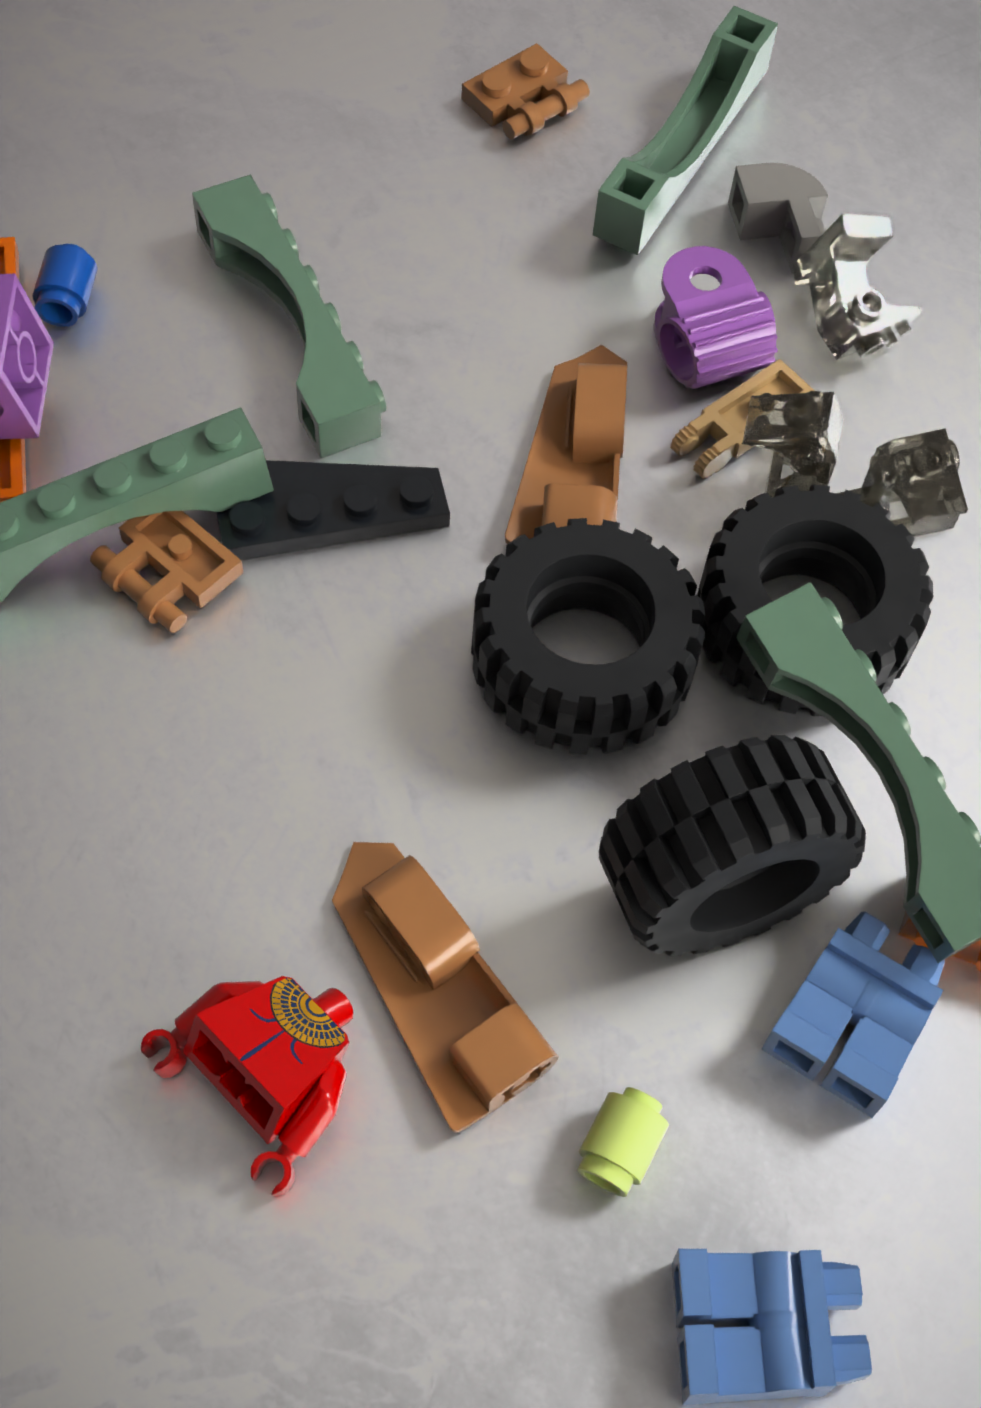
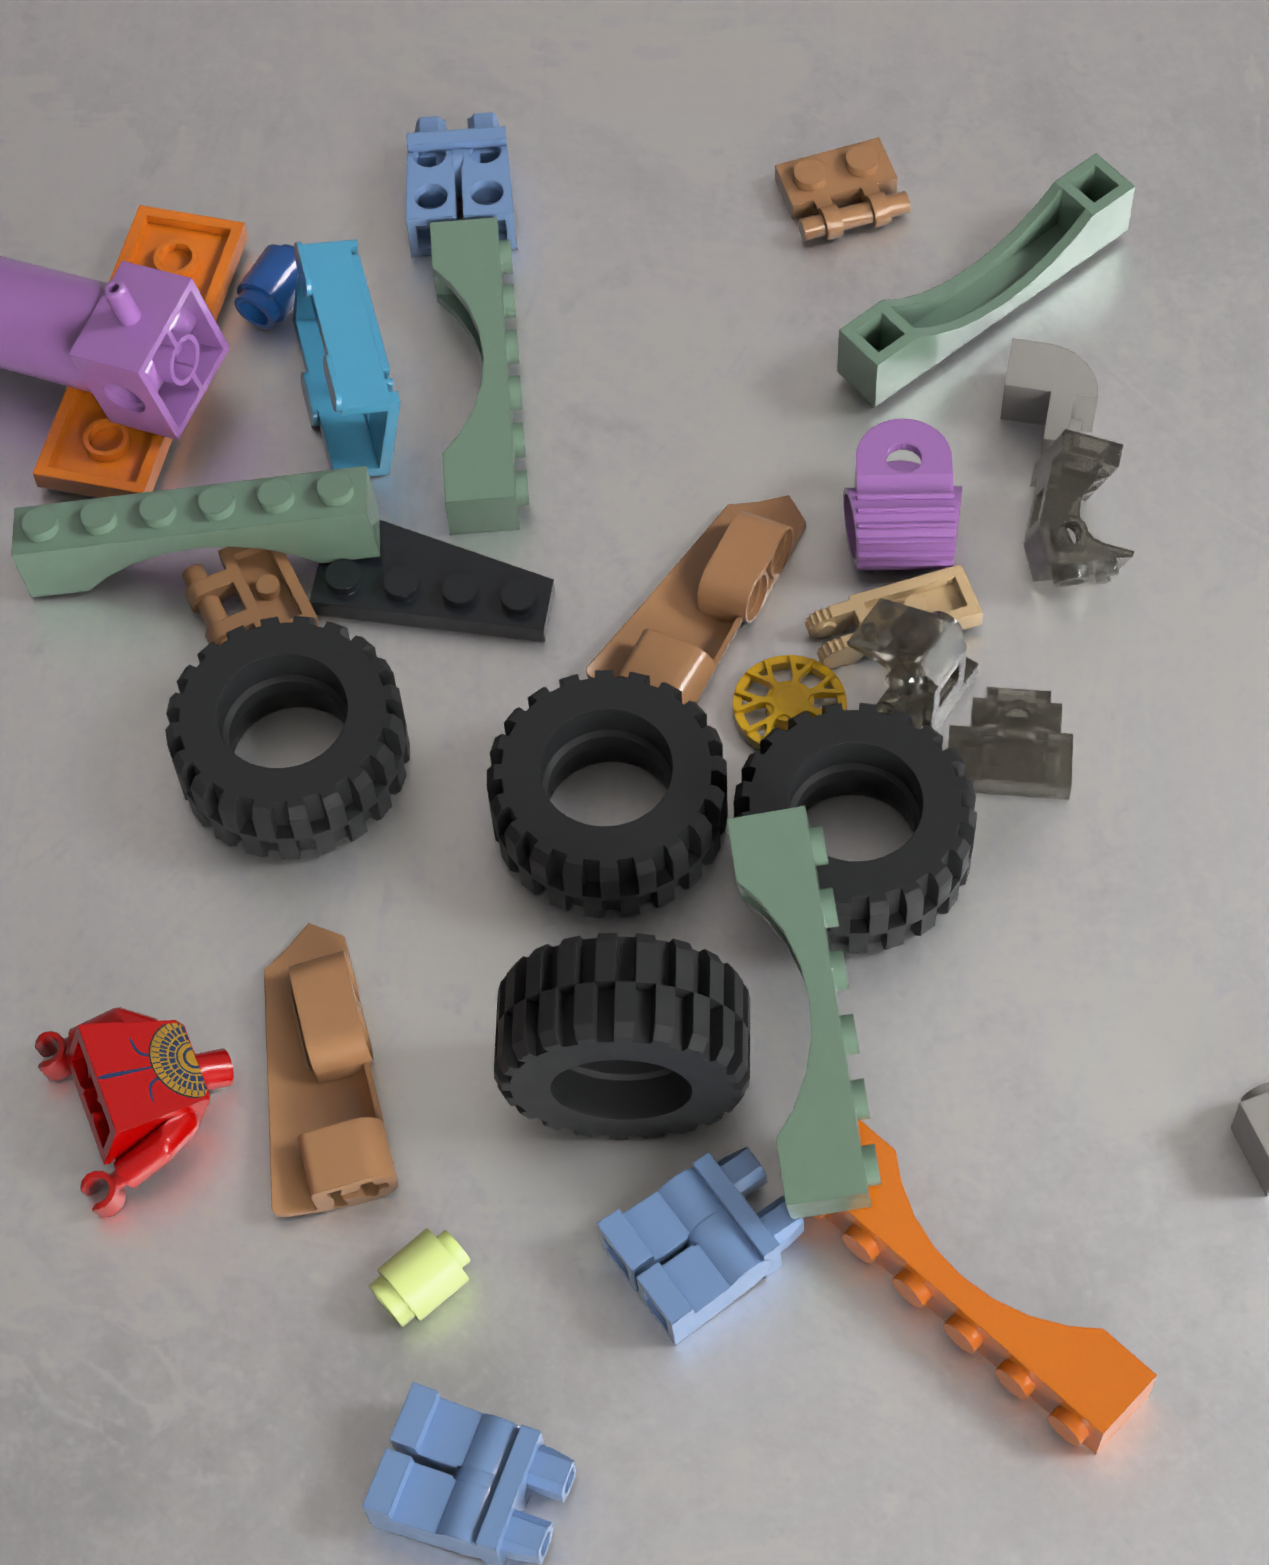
camera: 30 degrees right, 0 degrees up
none -> black tyre [165,616,410,860]
none -> dark azure piece [292,239,401,477]
none -> medium blue hips [406,112,518,257]
none -> yellow wheel [733,655,847,750]

